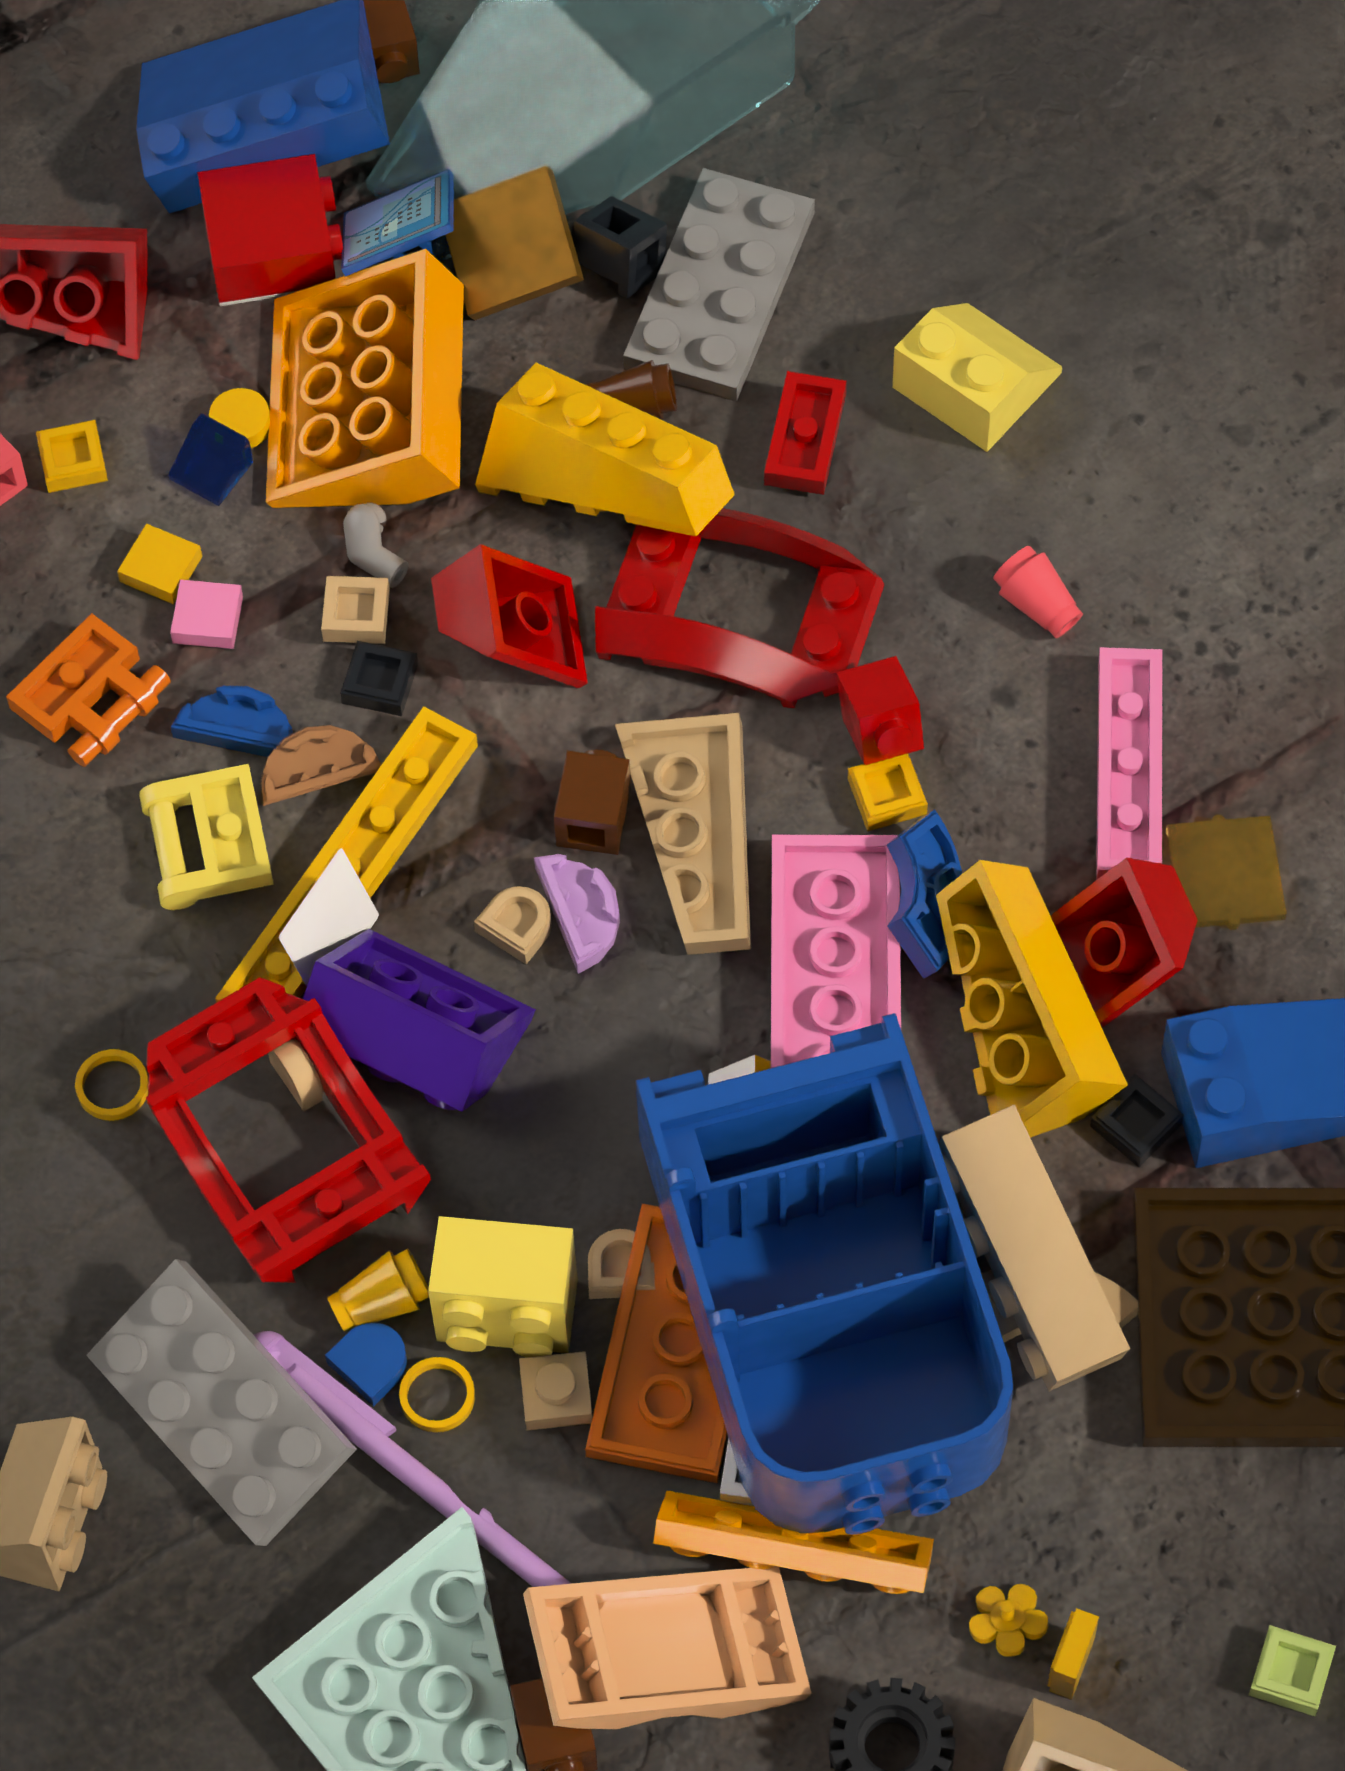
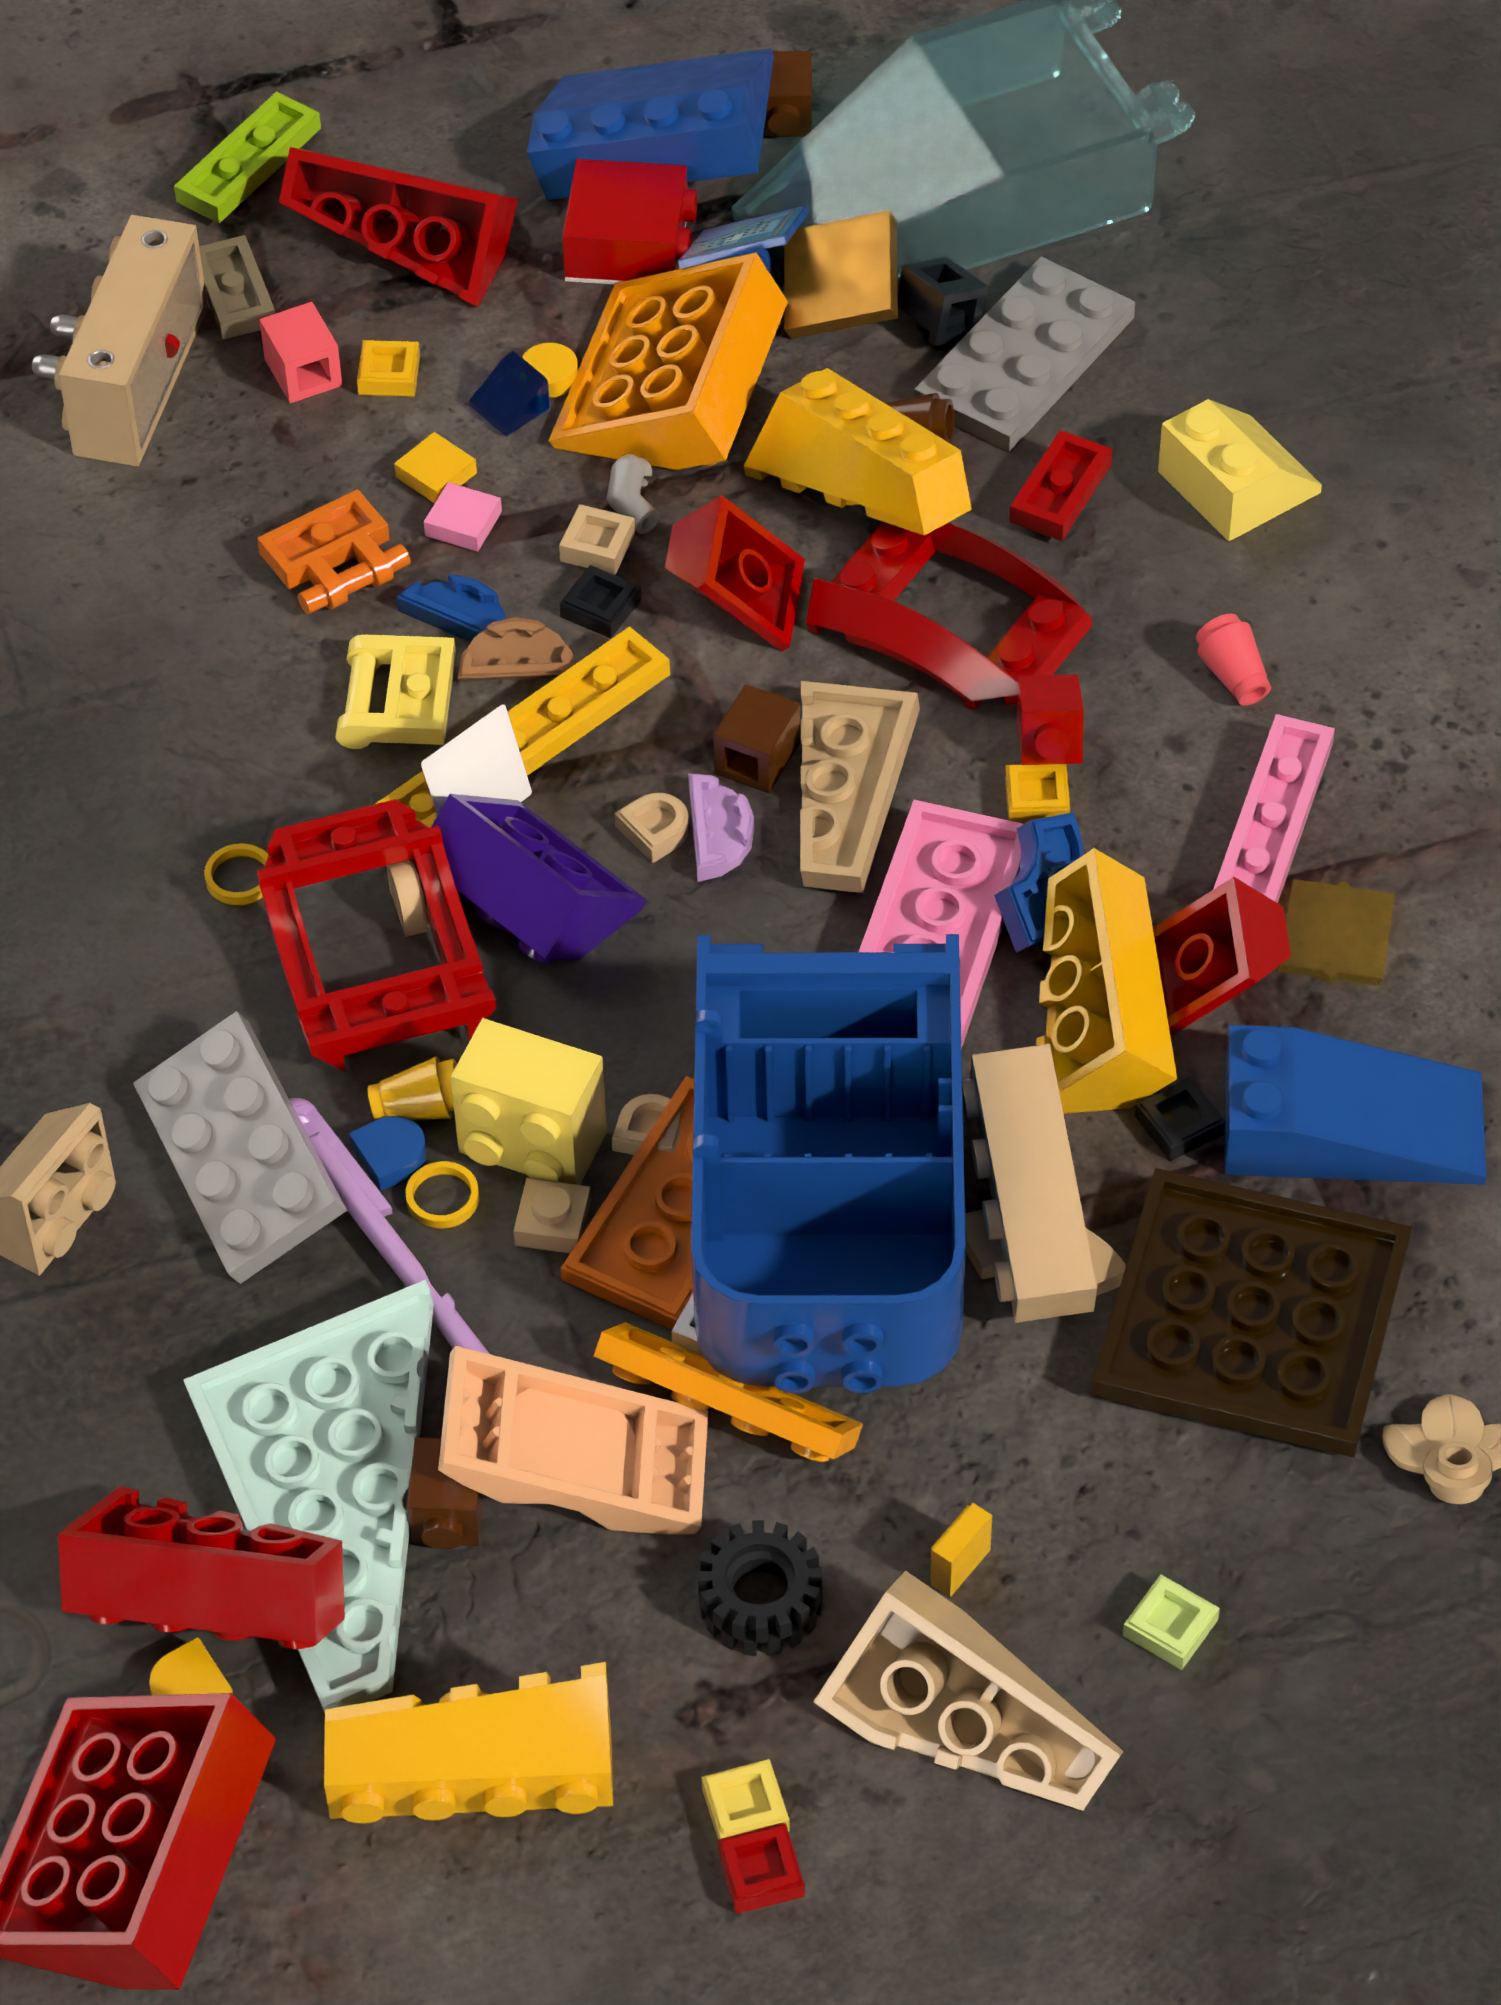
camera: 15 degrees right, 10 degrees down
yellow plant [969,1584,1048,1657] -> none

